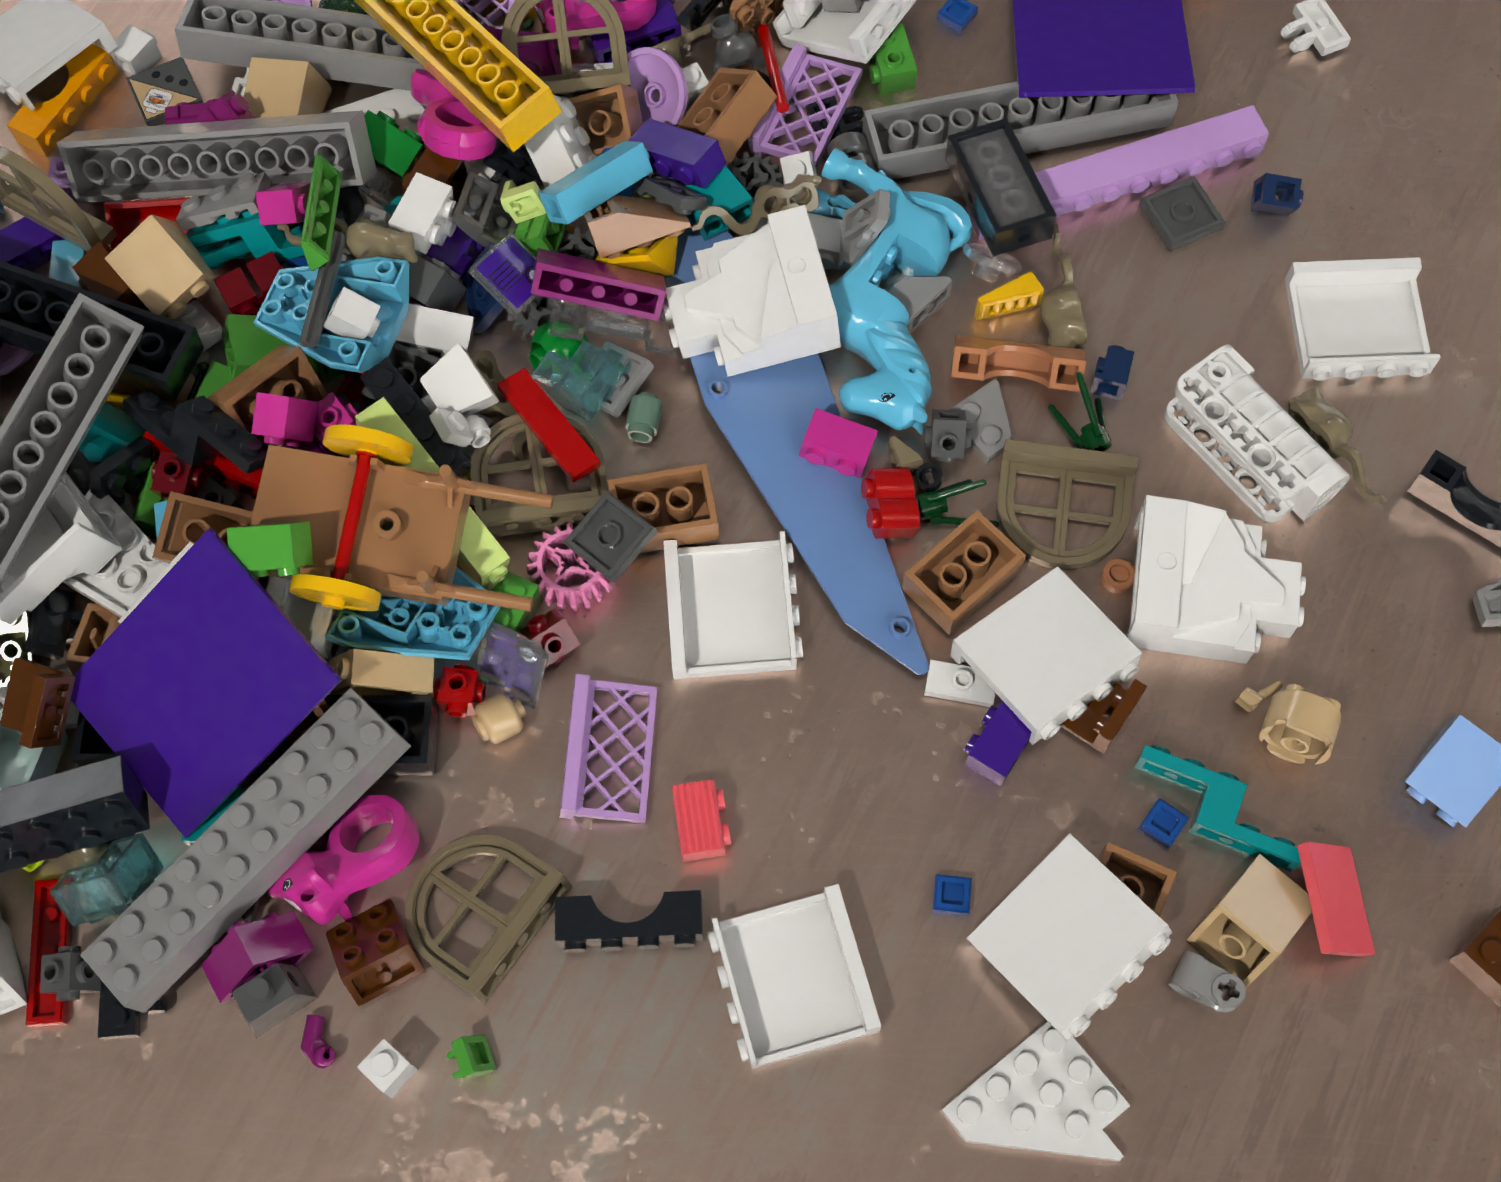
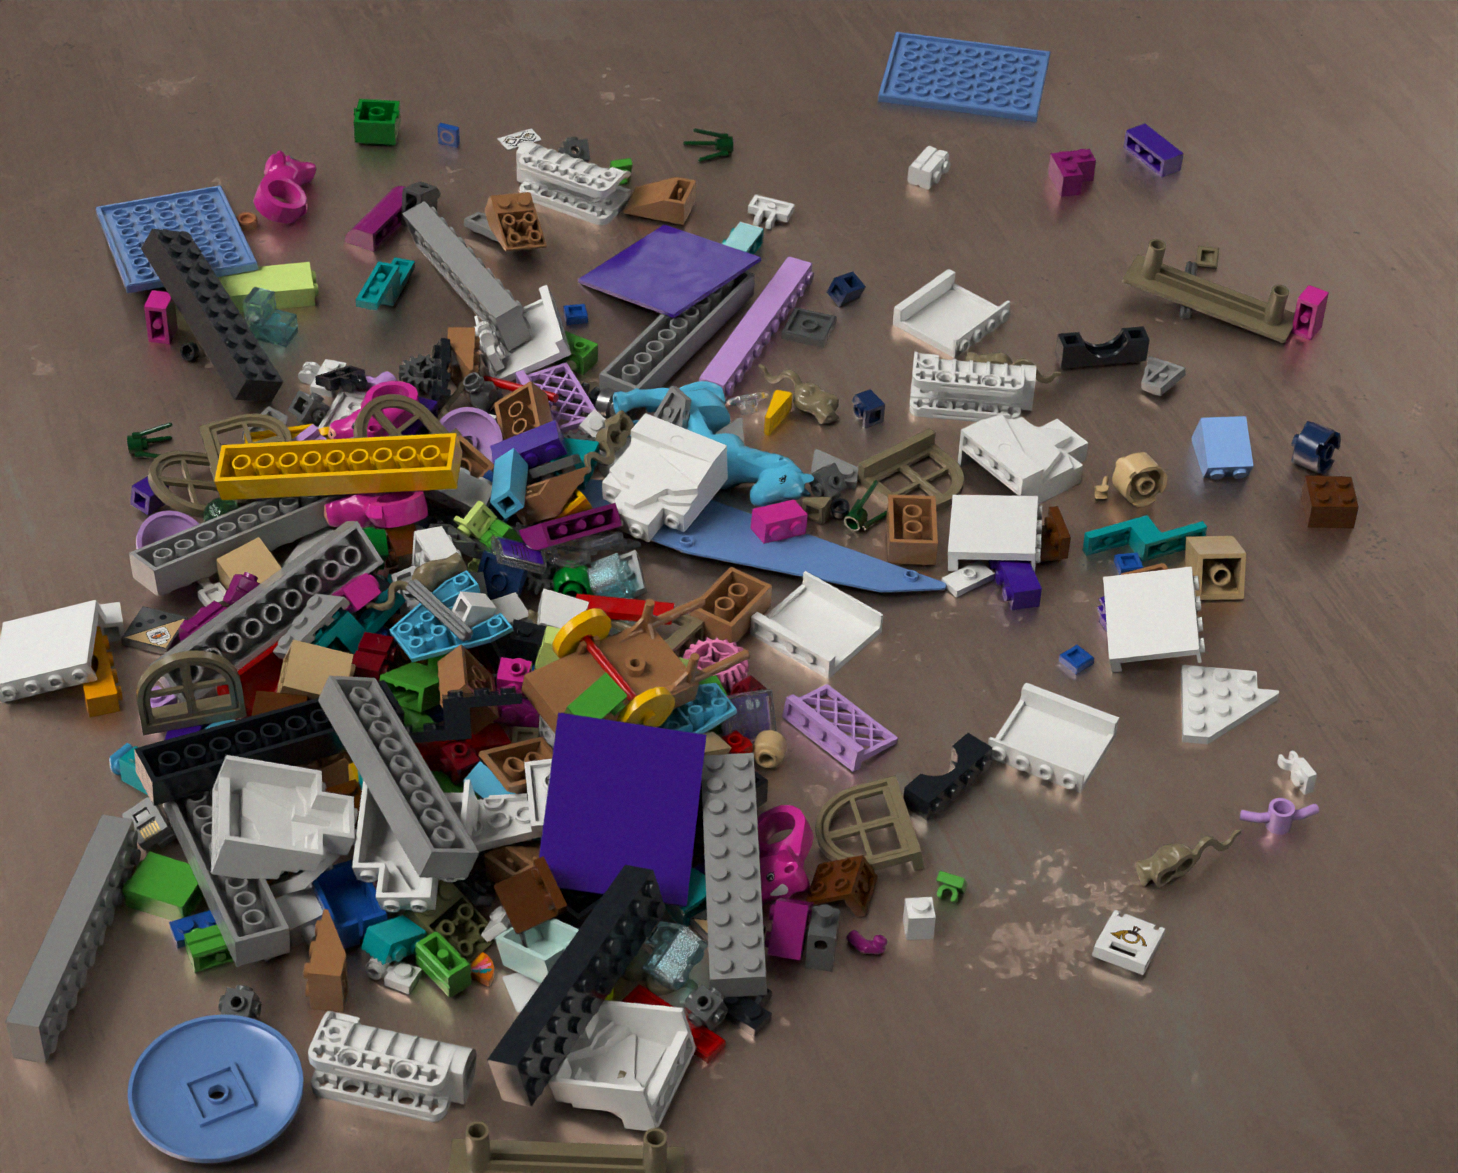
camera: 50 degrees left, 25 degrees down
dark pink brick [251,392,318,447] -> none
bright green slope [301,154,342,271] -> none
dark grey tile [563,491,658,584] -> none
sand green brick [625,392,663,443] -> none
coral brick [672,779,731,862] -> none
red brick [861,468,920,539] -> none
brick [945,118,1057,257] -> none
nougat arch [951,335,1086,392] -> none
dark green plant [1048,372,1112,452] -> none
nougat tile [1100,558,1135,594] -> none
light grey piece [1168,951,1246,1013] -> none
coral tile [1297,842,1375,957] -> none
none -> brick [722,222,764,255]

